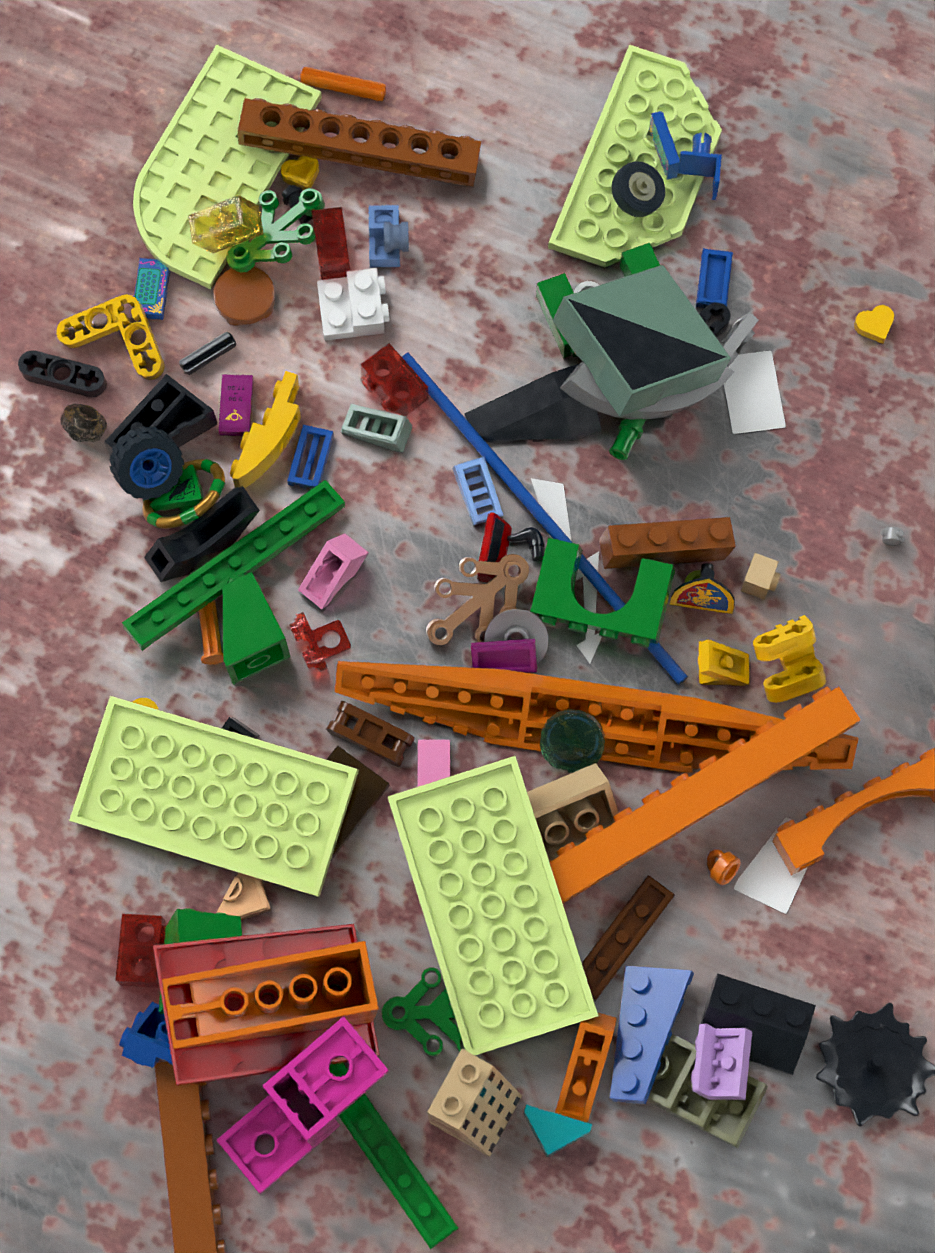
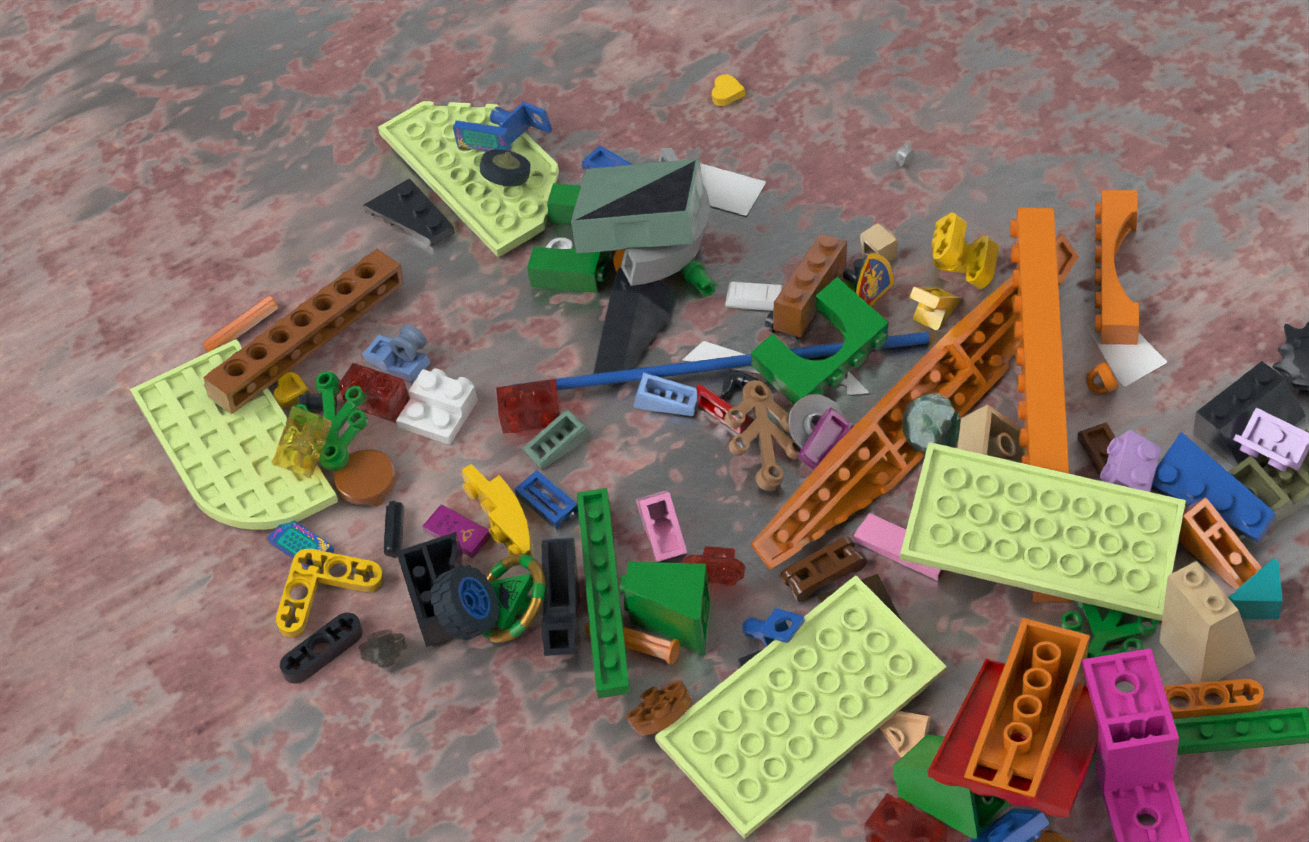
camera: 50 degrees left, 20 degrees down
none -> black wing [363,178,455,247]
none -> dark orange tile [626,680,693,736]
none -> white tile [725,282,784,311]
none -> blue bracket [742,608,805,647]
none -> lavender bracket [1100,430,1161,492]
none -> orange beam [1163,679,1264,719]

